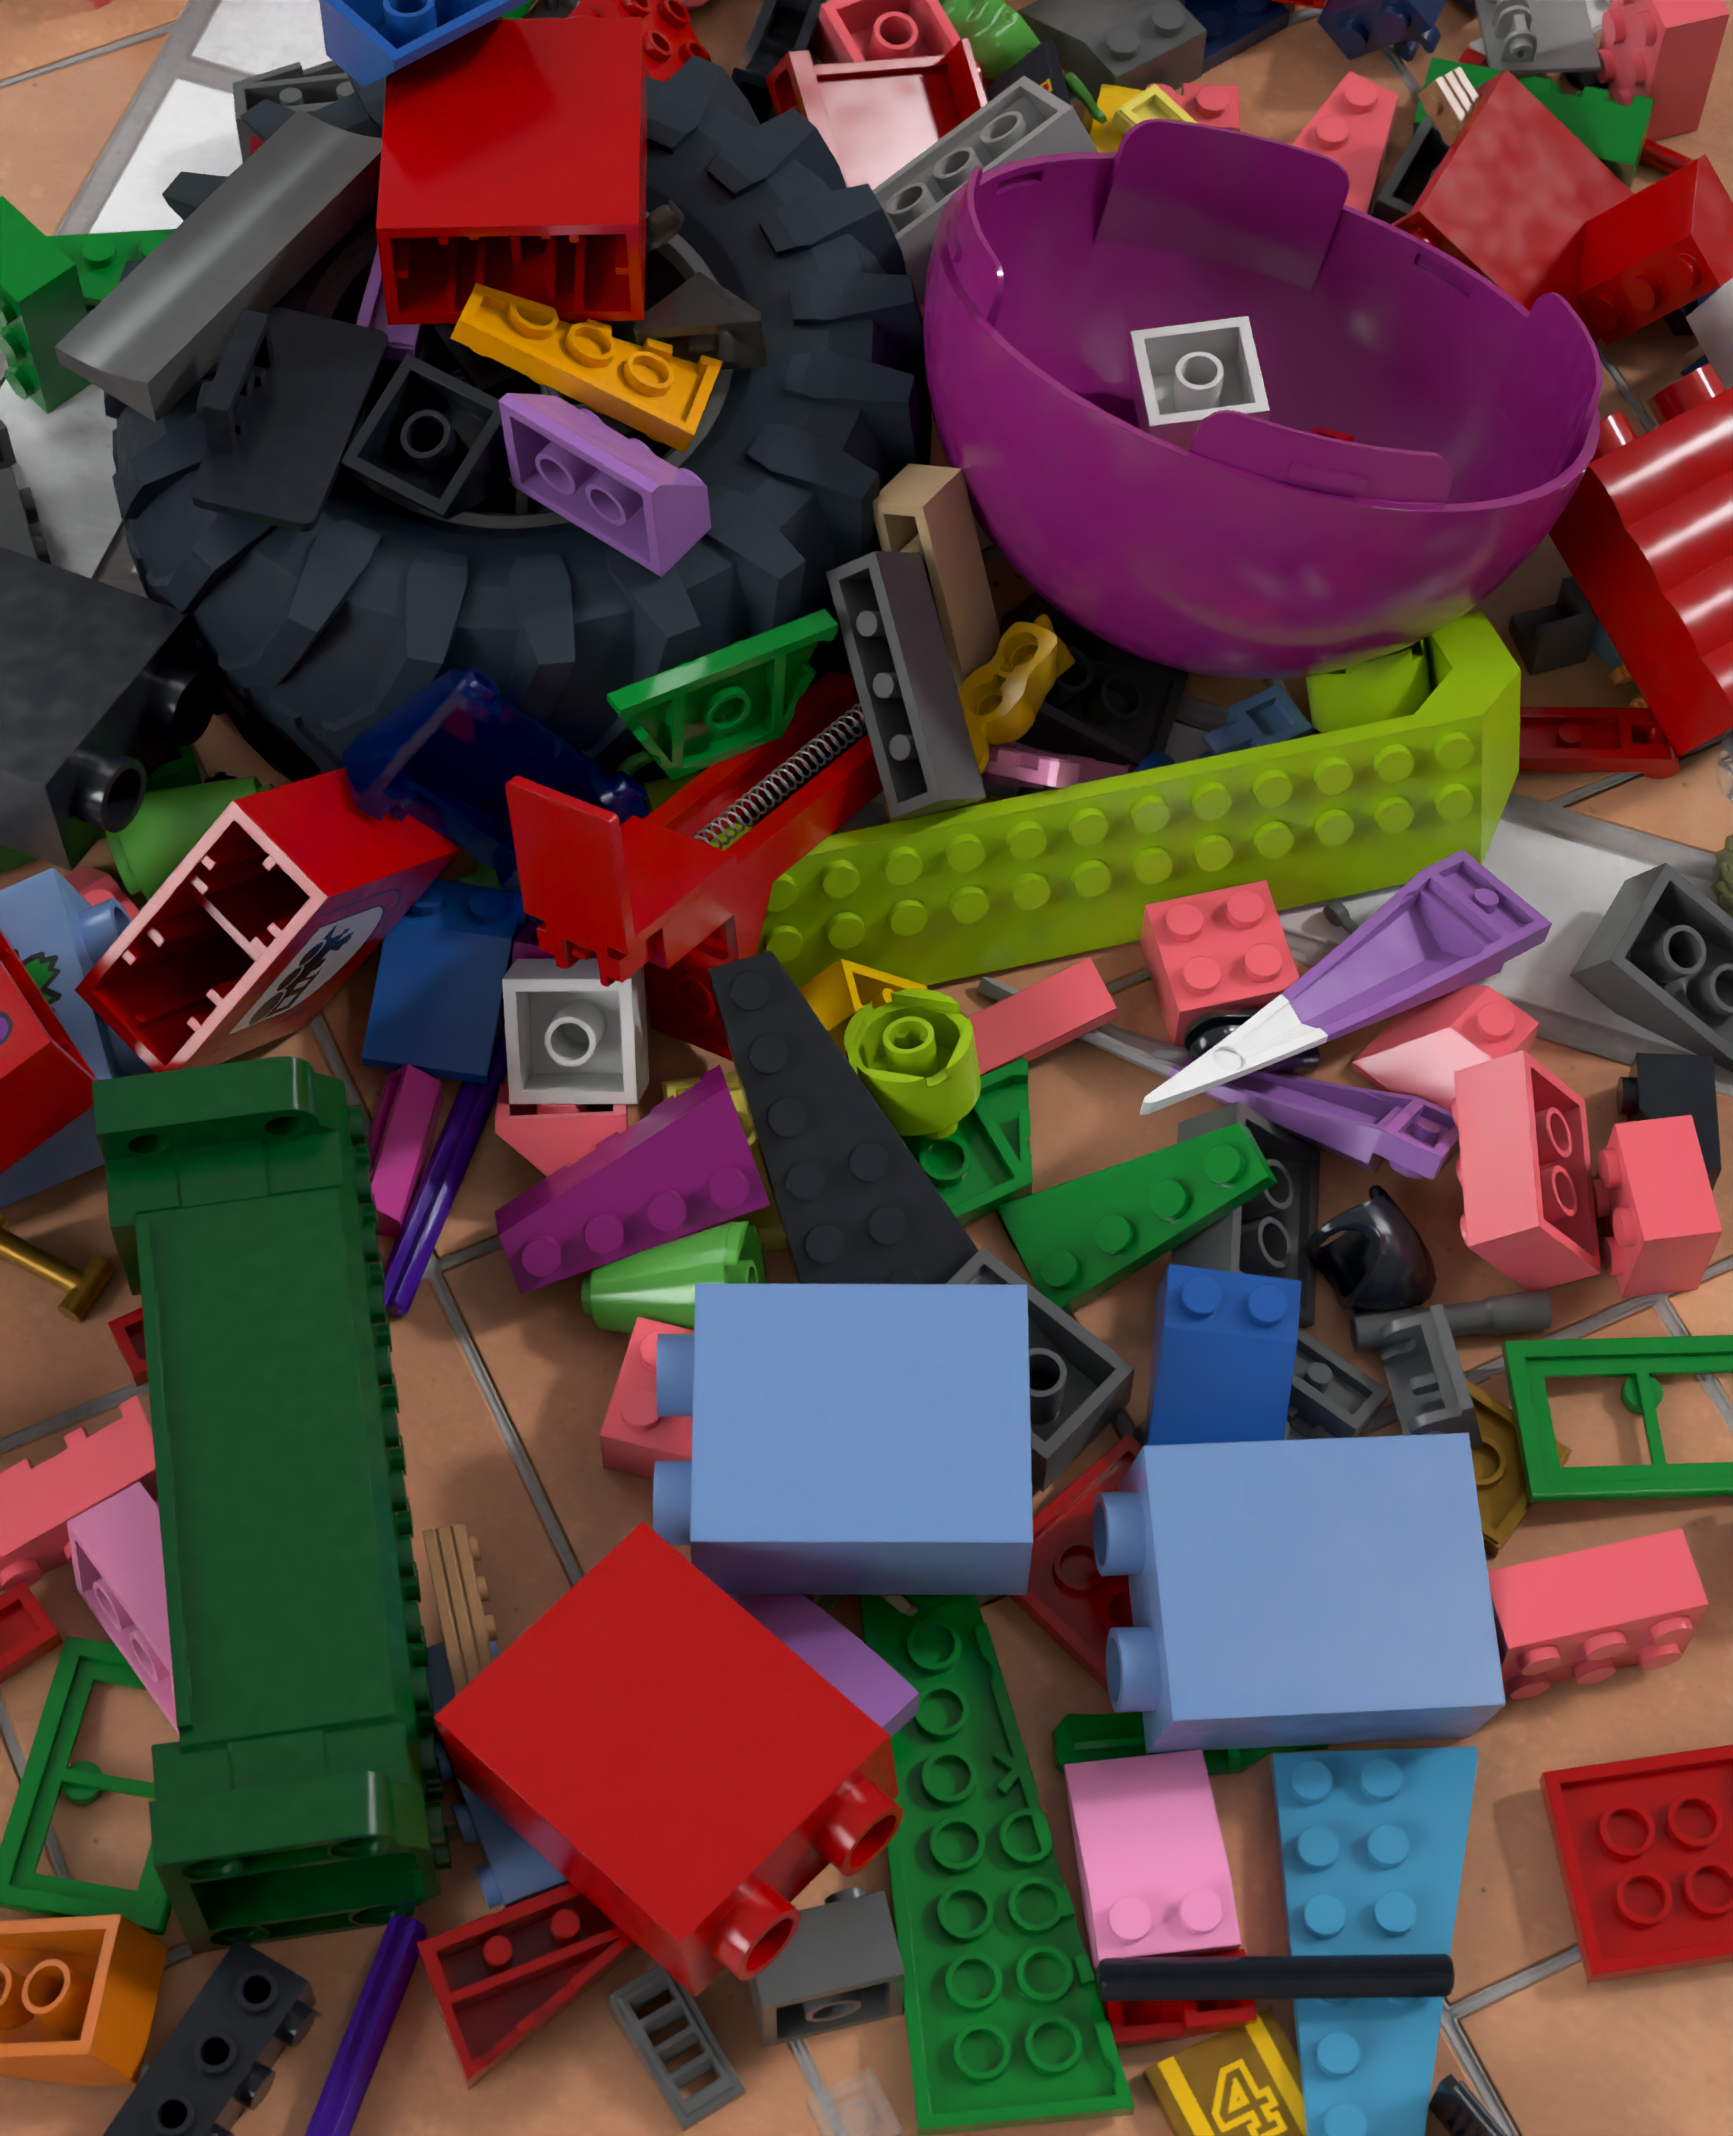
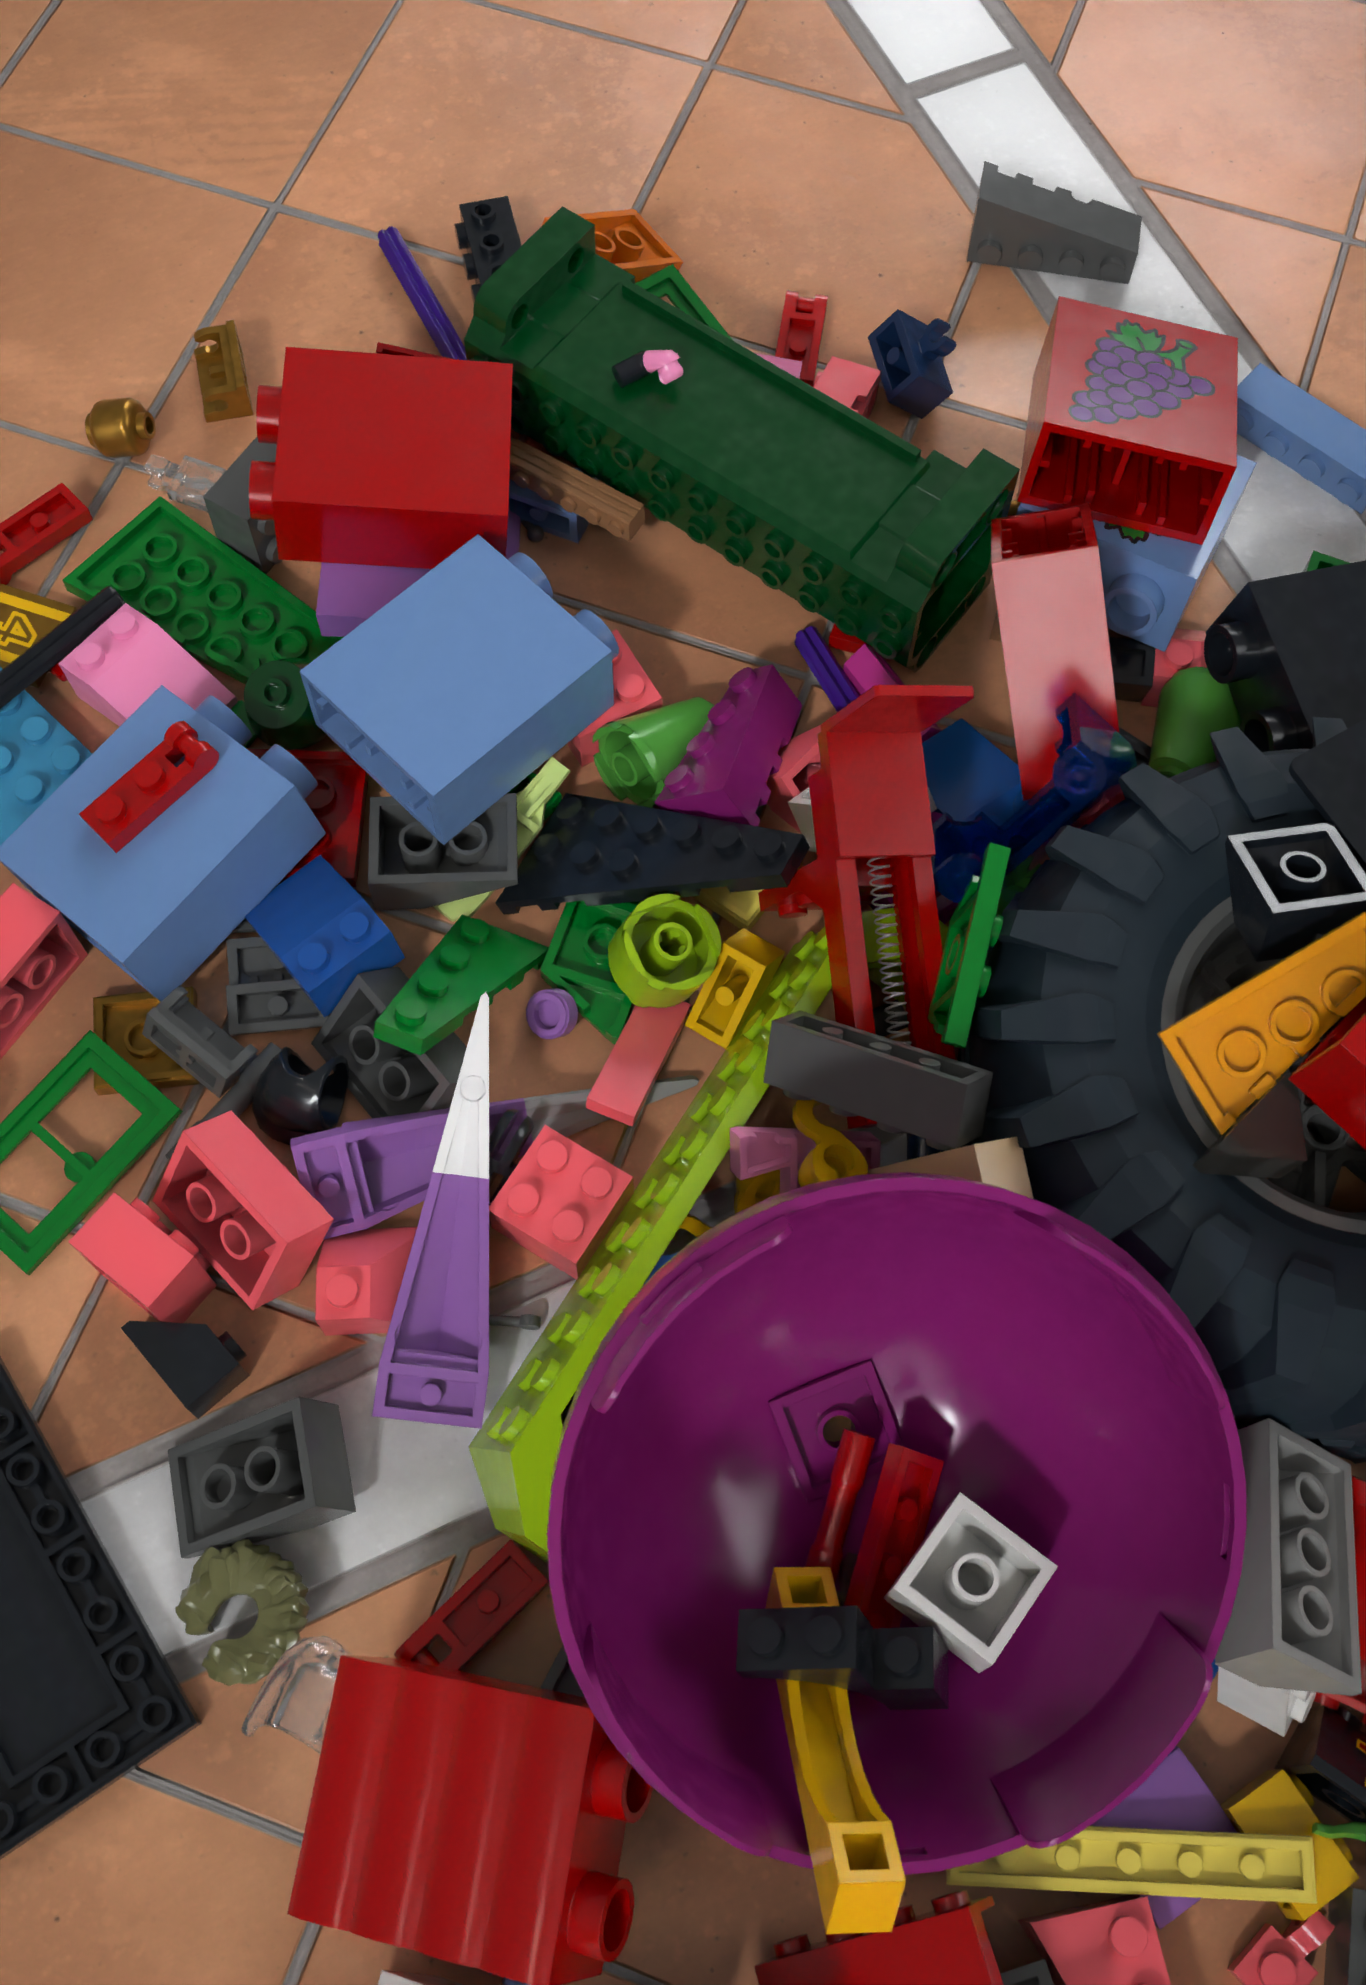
camera: 135 degrees right, 5 degrees up
medium lavender slope [498,393,711,577] -> none
none -> red plate [79,721,219,853]
none -> dark green cone [244,658,326,750]
none -> medium lavender tile [526,988,578,1039]
none -> arm [612,350,684,388]
none -> black arch [736,1605,949,1710]
none -> yellow arch [765,1567,906,1934]

